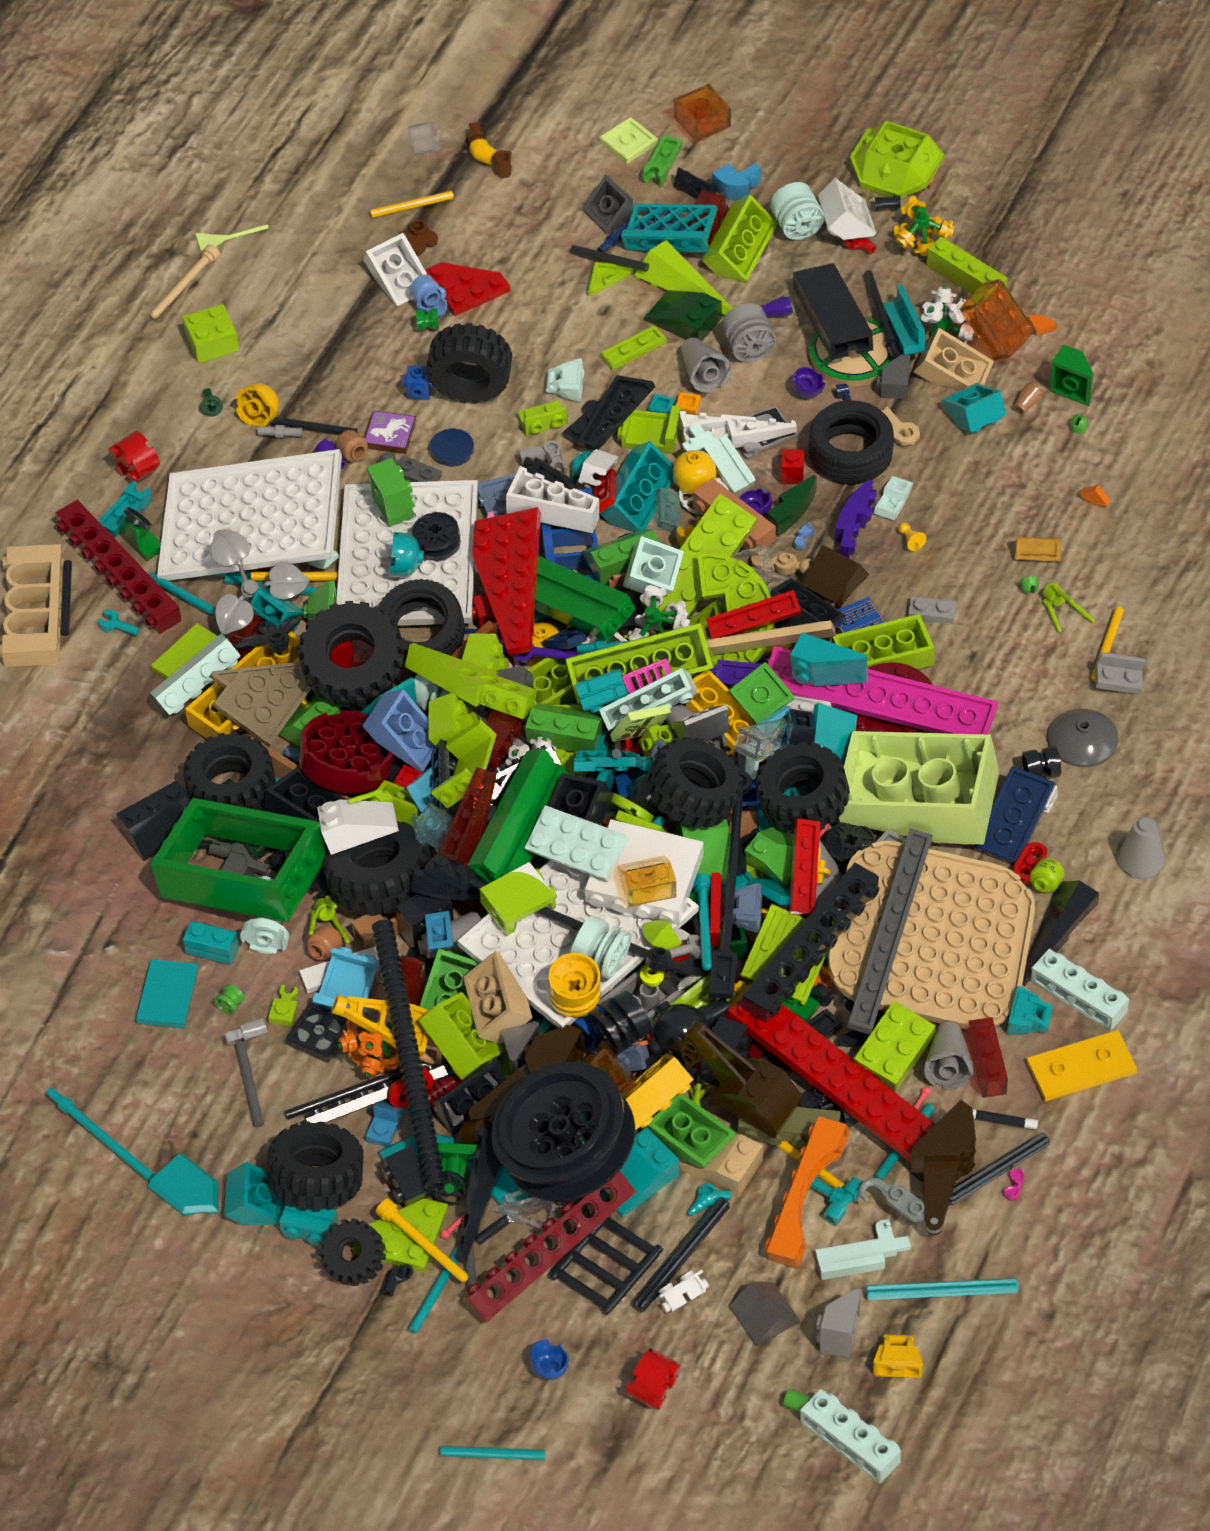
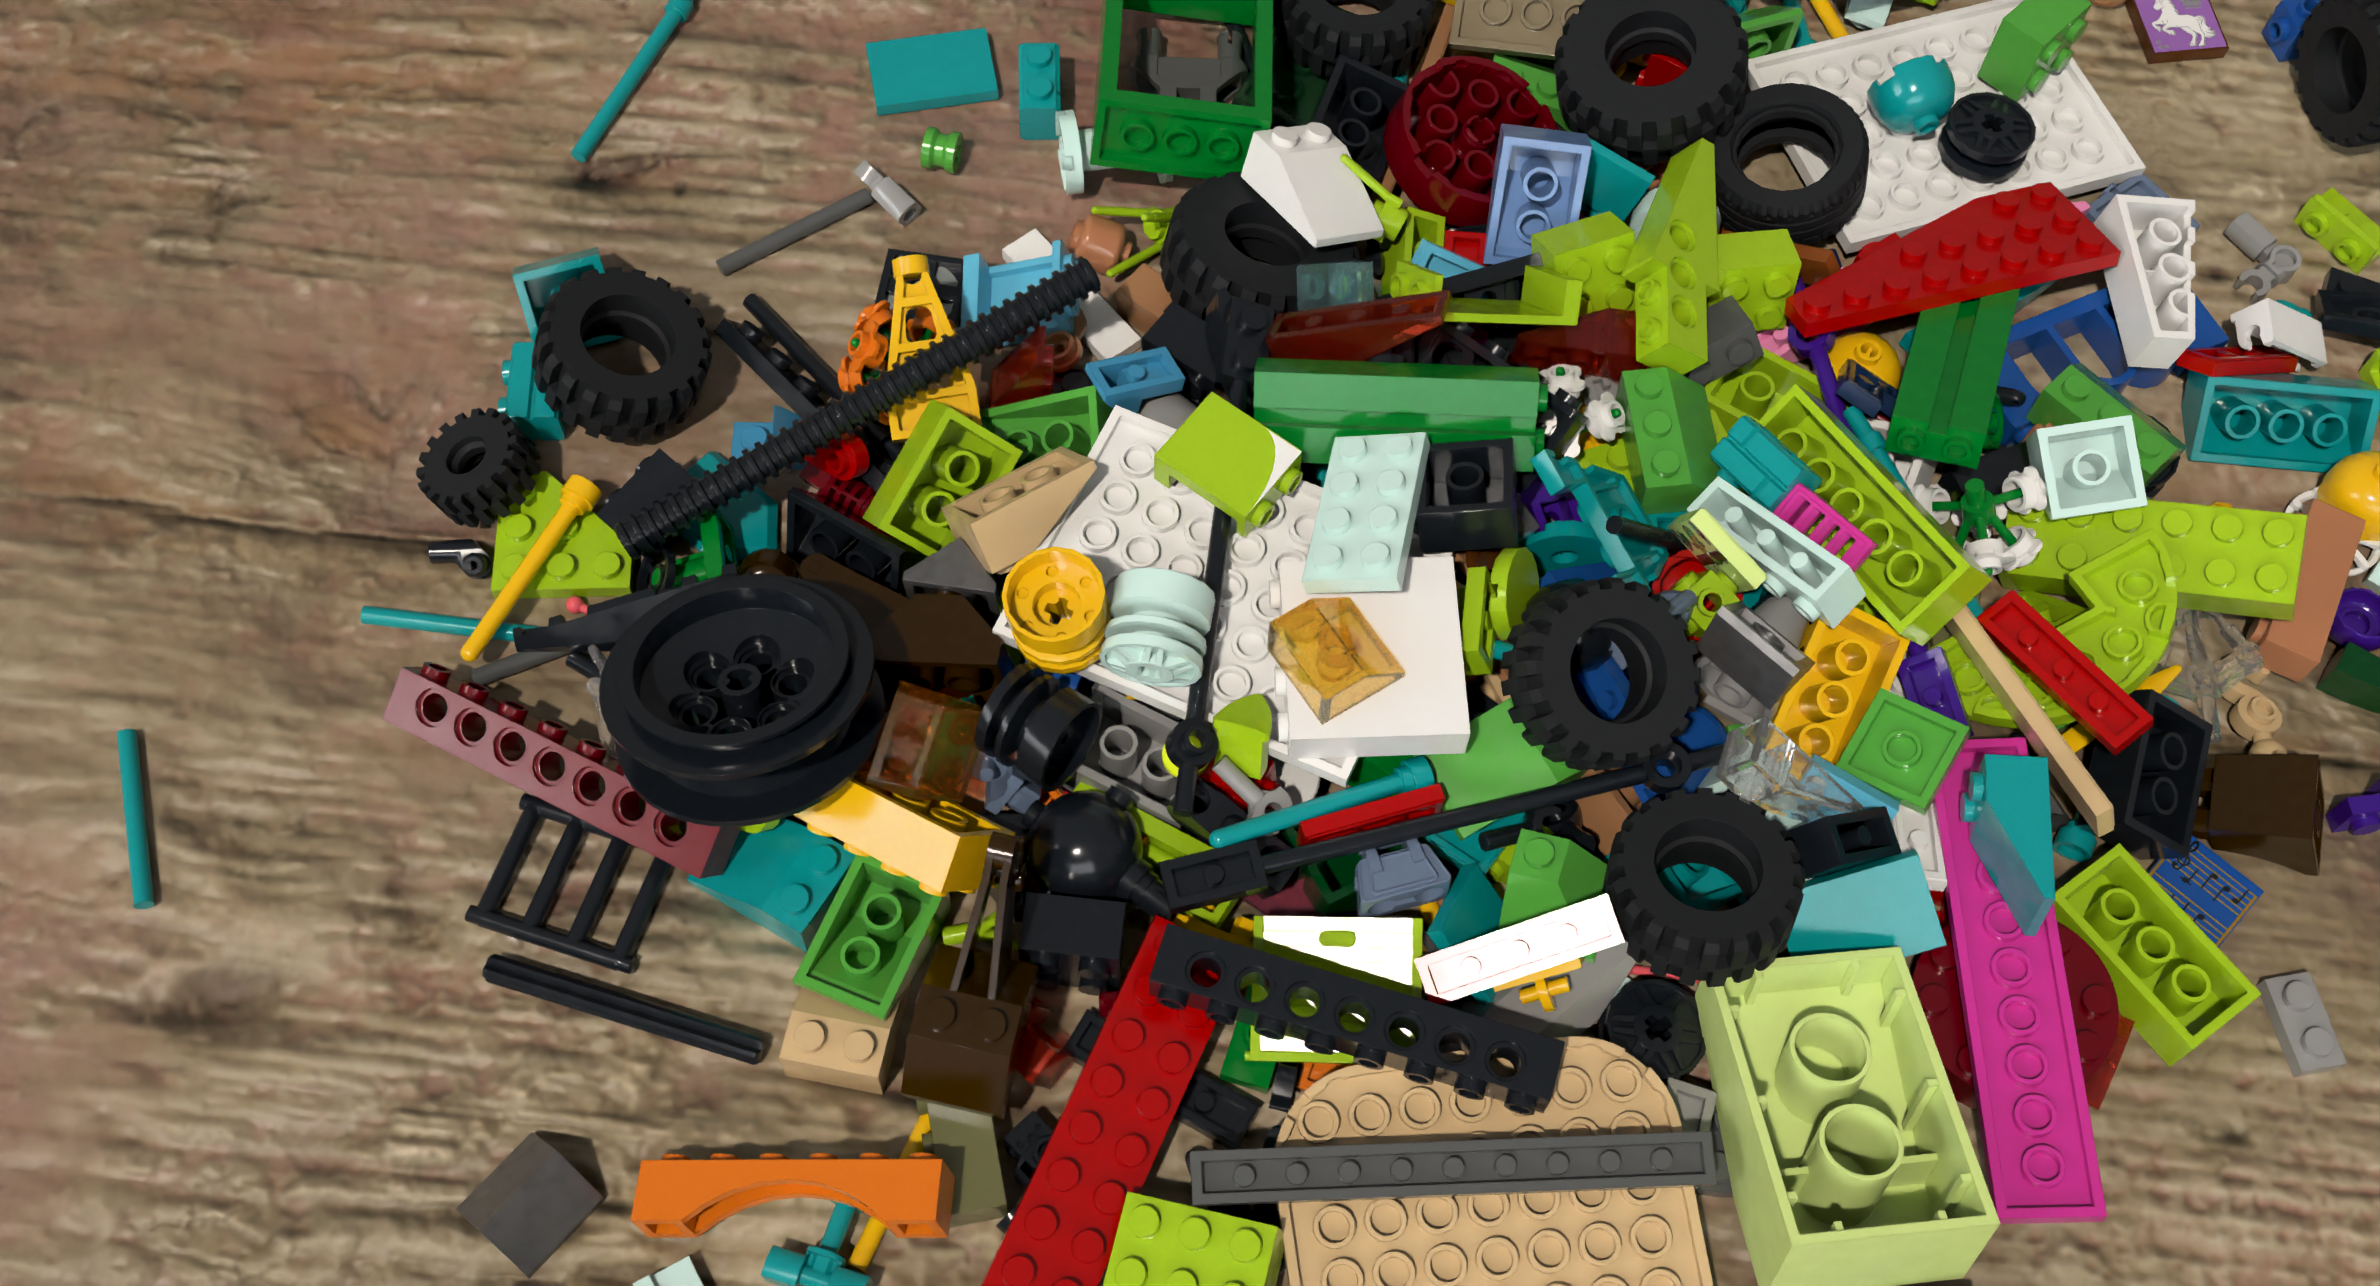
camera: 65 degrees right, 10 degrees up
teal tile [148,1153,219,1216] -> none
lime plate [268,984,299,1027] -> none
dark grey plate [379,452,442,482] -> none
dark blue tile [430,428,474,467] -> none
black hinge [521,456,577,490] -> none
blue hair [530,1339,569,1380] -> none
red brick [626,1348,681,1410] -> none
white hinge [655,1270,709,1313] -> none
clear light blue plate [656,487,681,532] -> none
teal animal [688,1183,731,1216] -> none
medium blue piece [794,522,815,549] -> none

